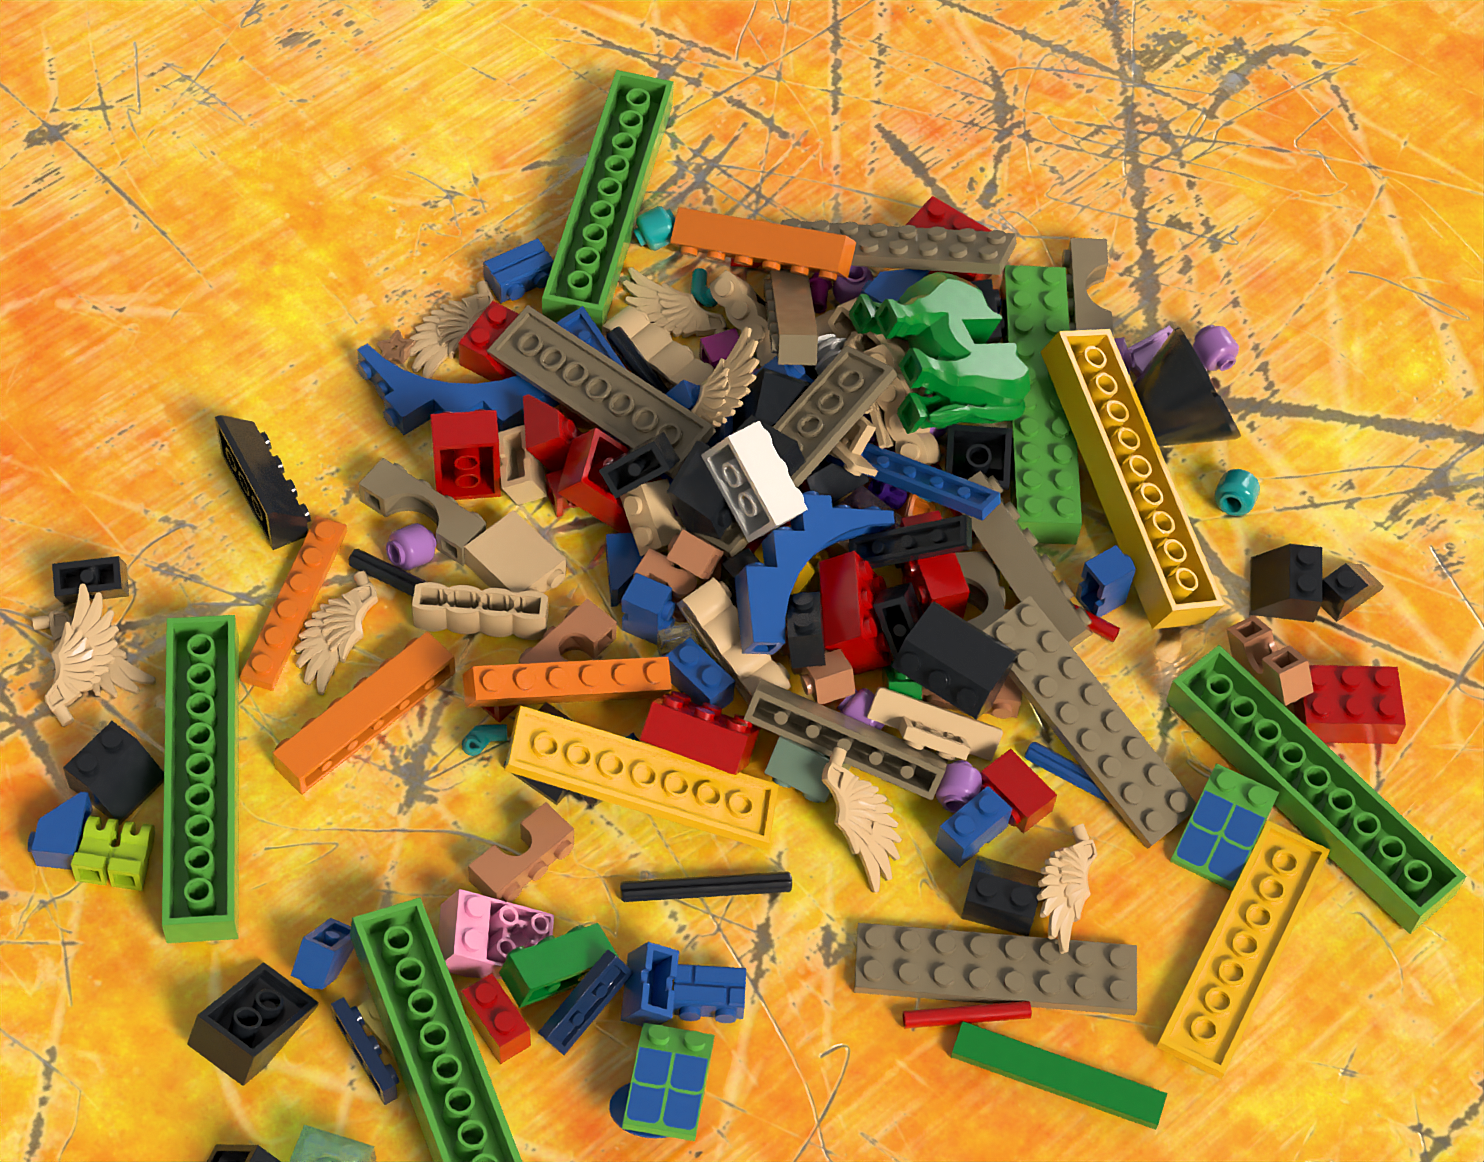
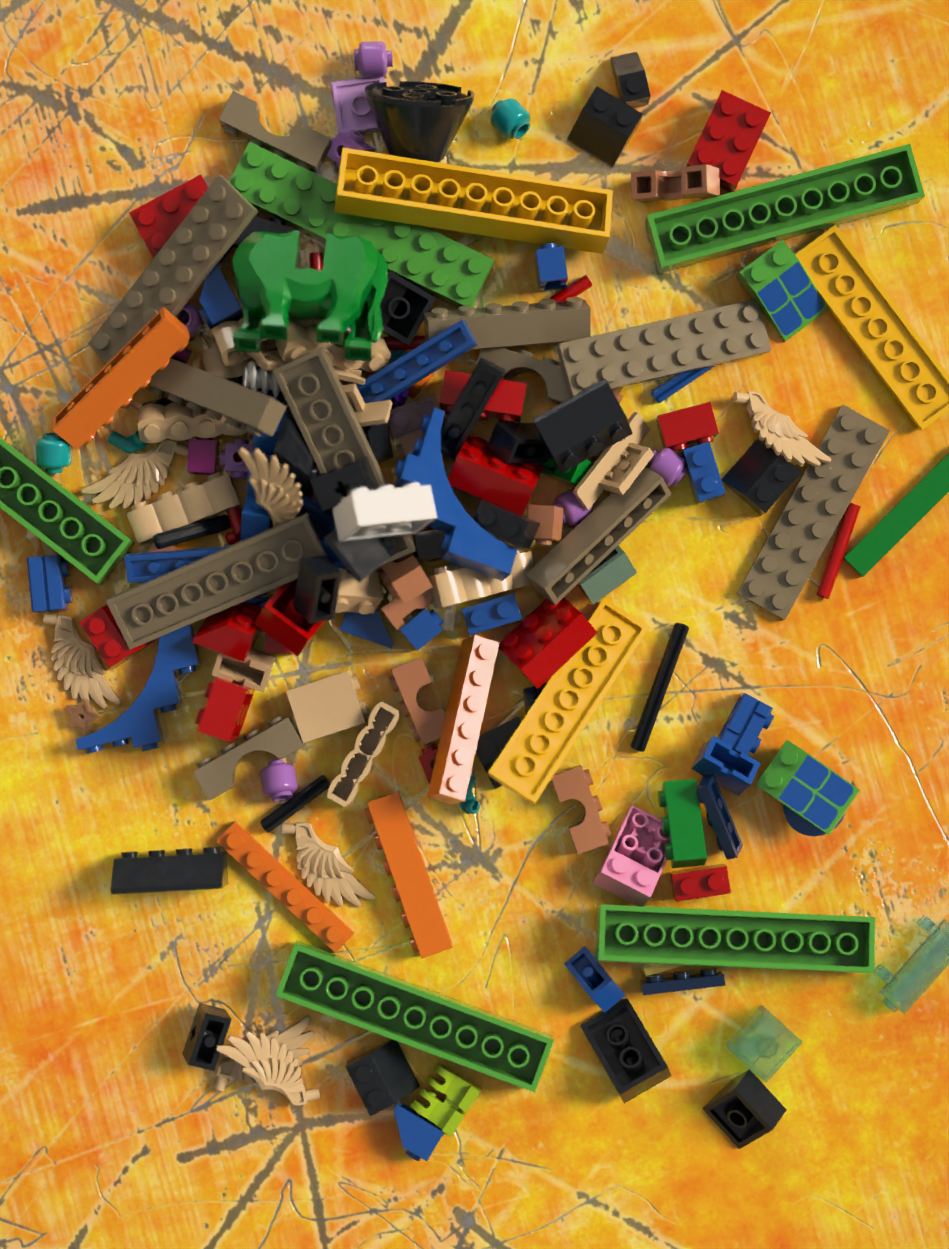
camera: 60 degrees left, 30 degrees up
tan animal [821,747,902,893] -> none

